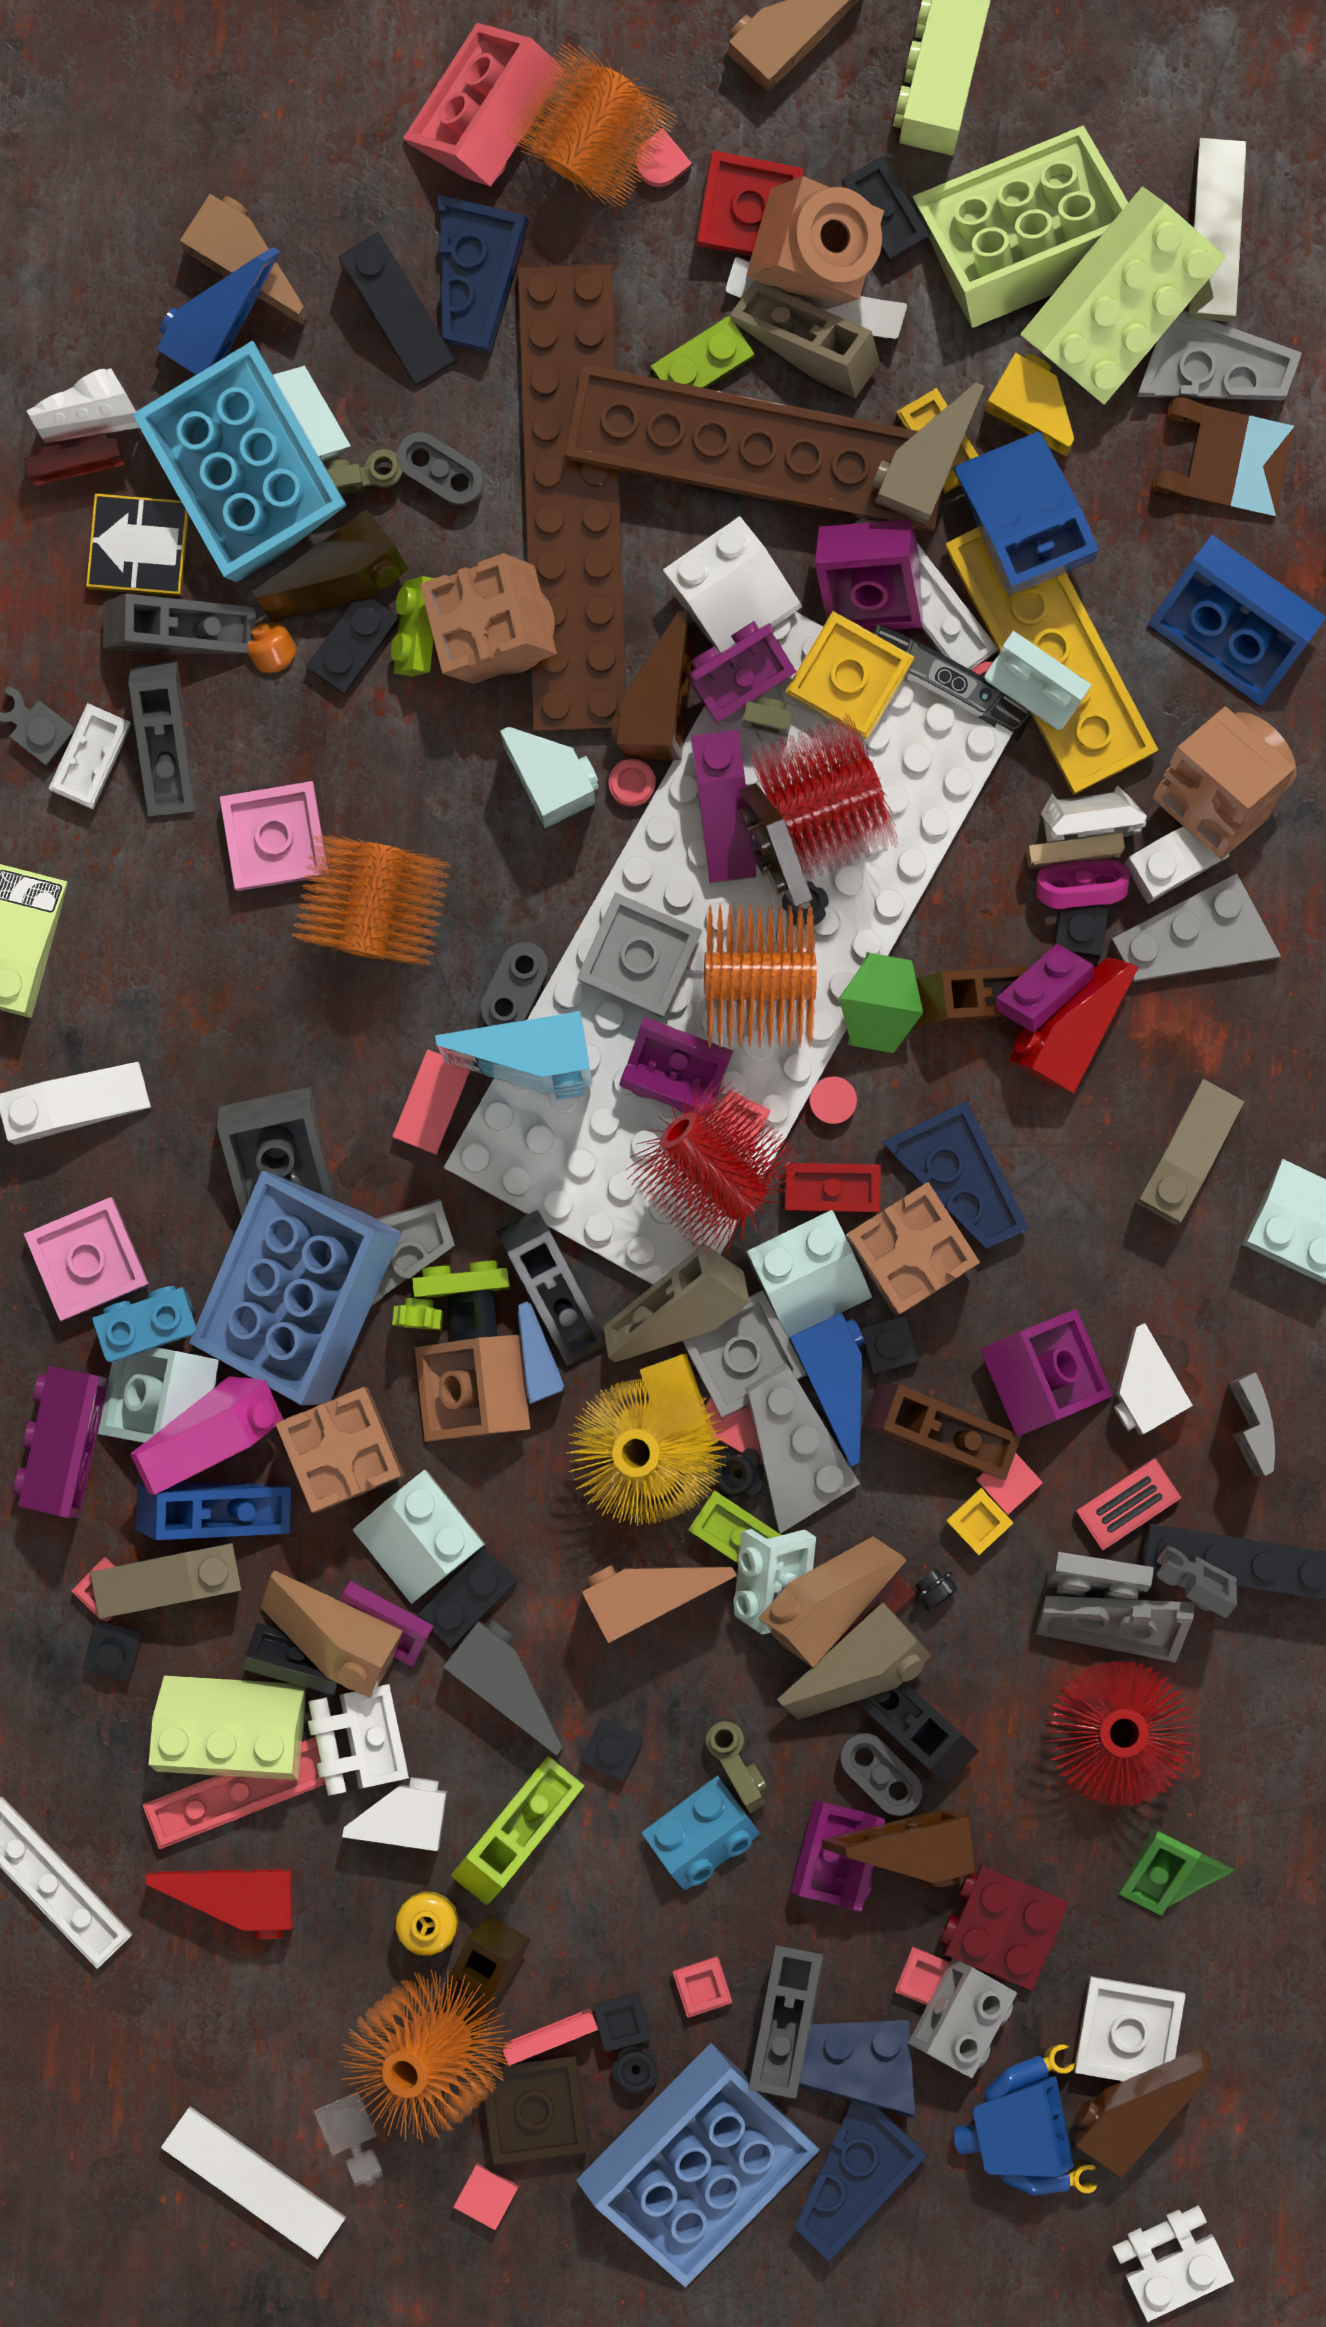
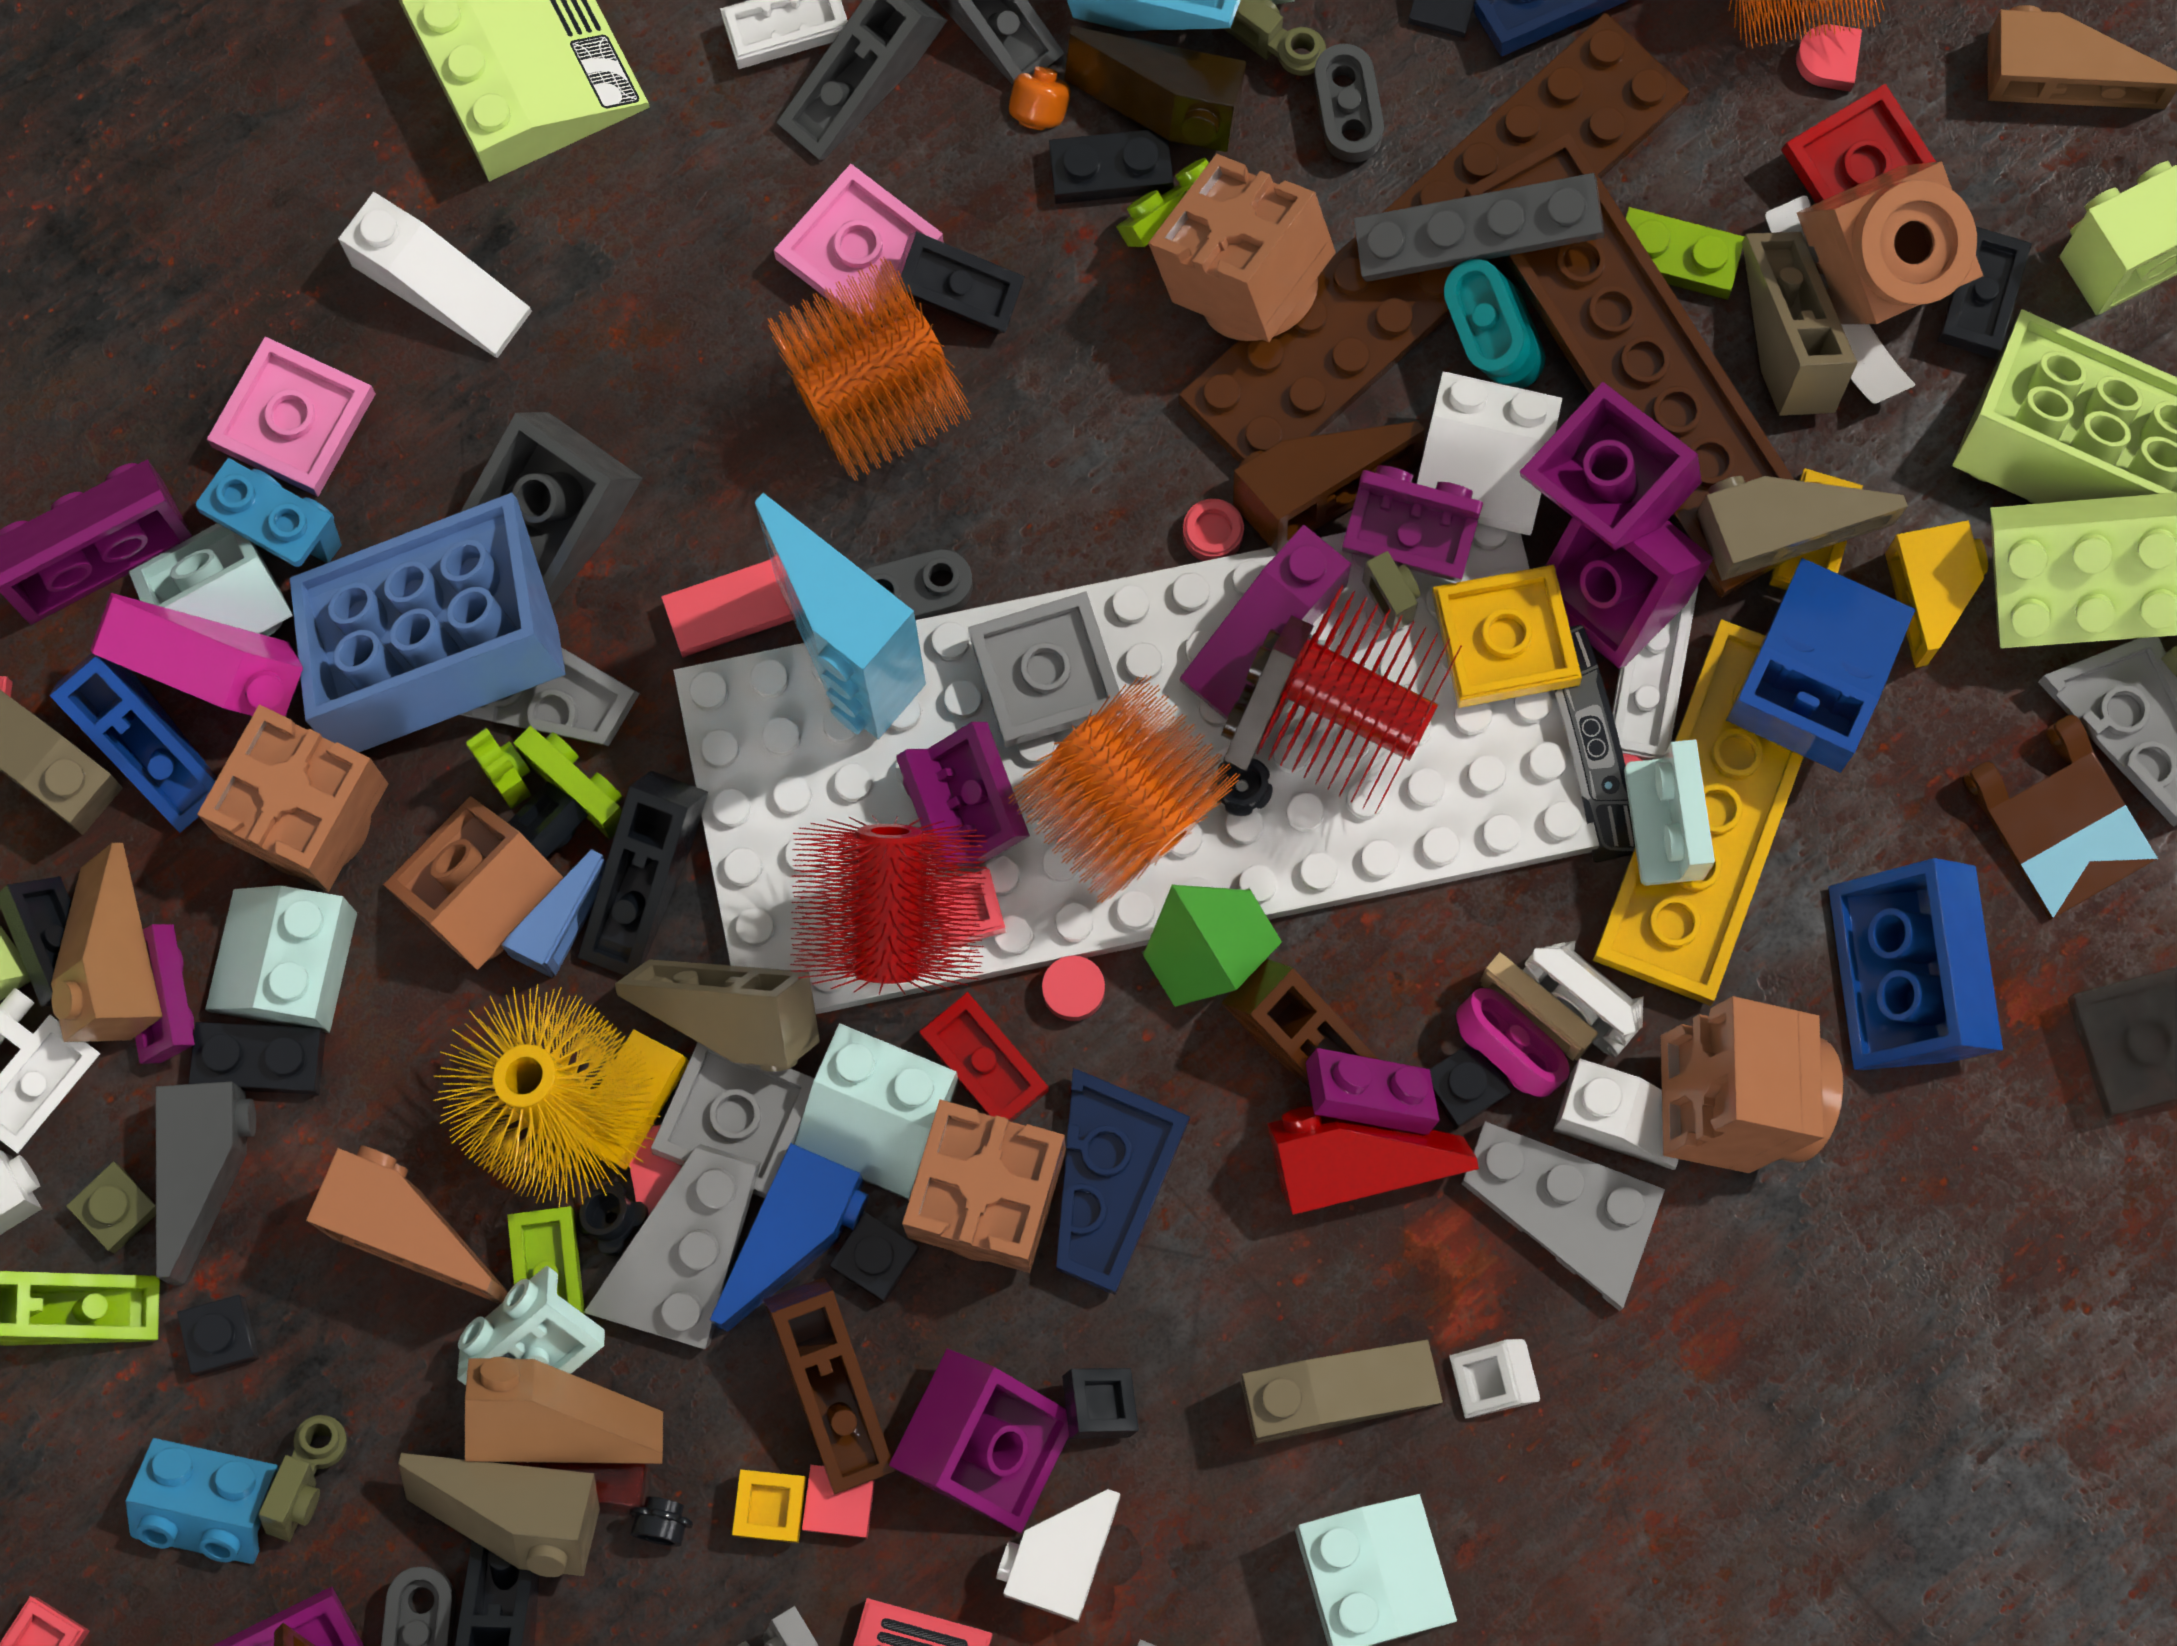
camera: 50 degrees right, 10 degrees down
light aqua slope [500,727,599,828] -> none
none -> olive plate [66,1161,156,1254]
none -> black plate [891,231,1025,334]
none -> black plate [1062,1368,1139,1439]
none -> dark grey plate [1354,173,1605,282]
none -> teal brick [1444,259,1545,389]
none -> white slope [1449,1339,1540,1419]
none -> magenta slope [1520,382,1702,550]

